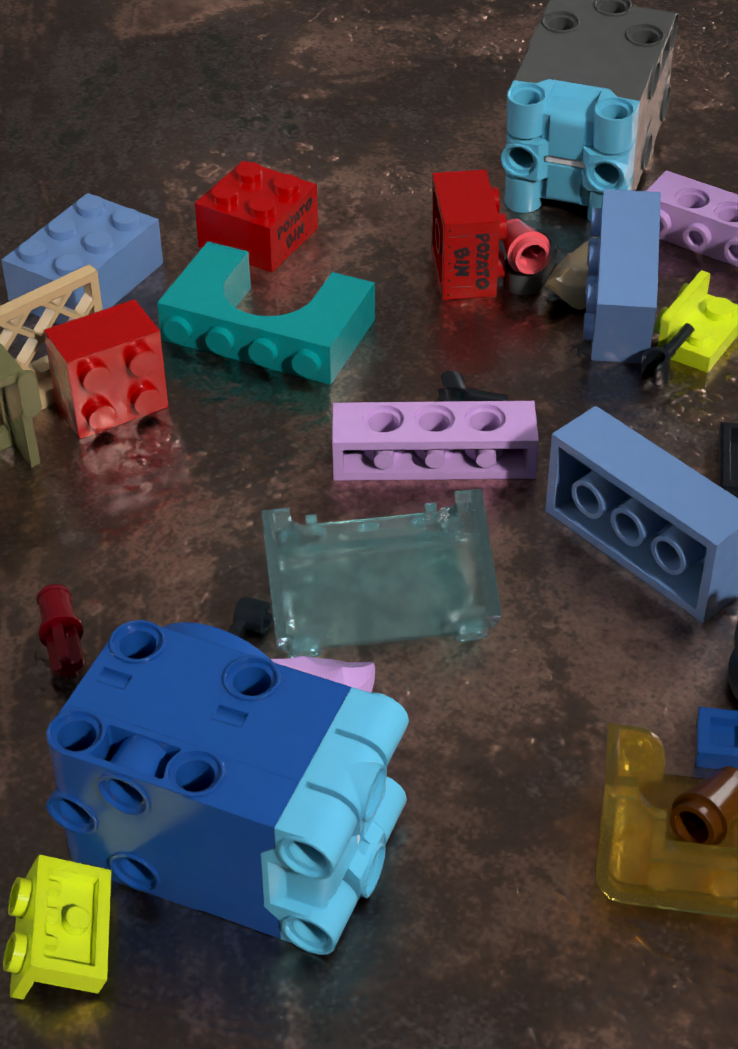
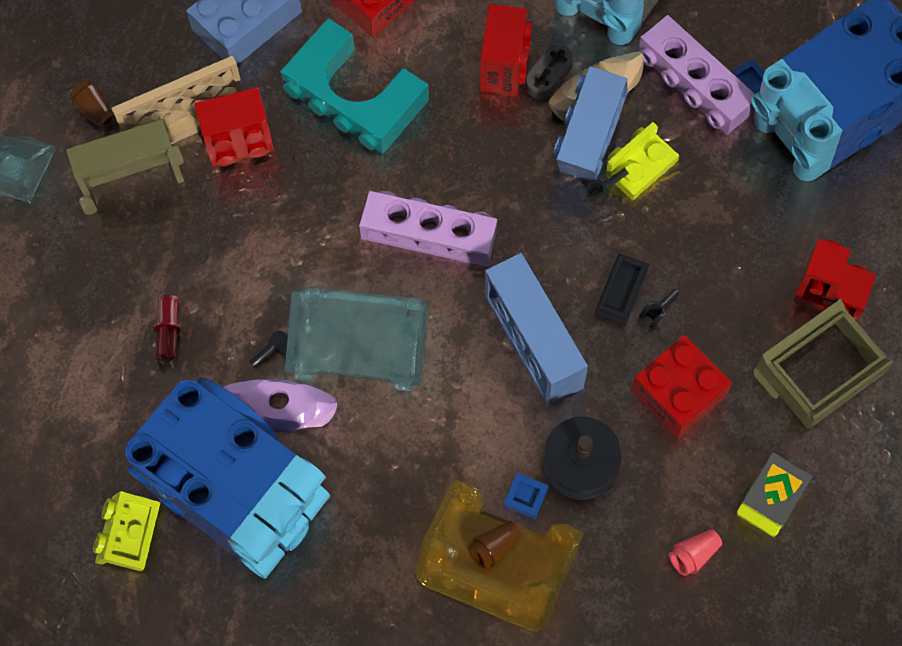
camera: 15 degrees right, 25 degrees up
black hand [438,370,508,402] -> none
coral cone [502,219,551,274] -> none

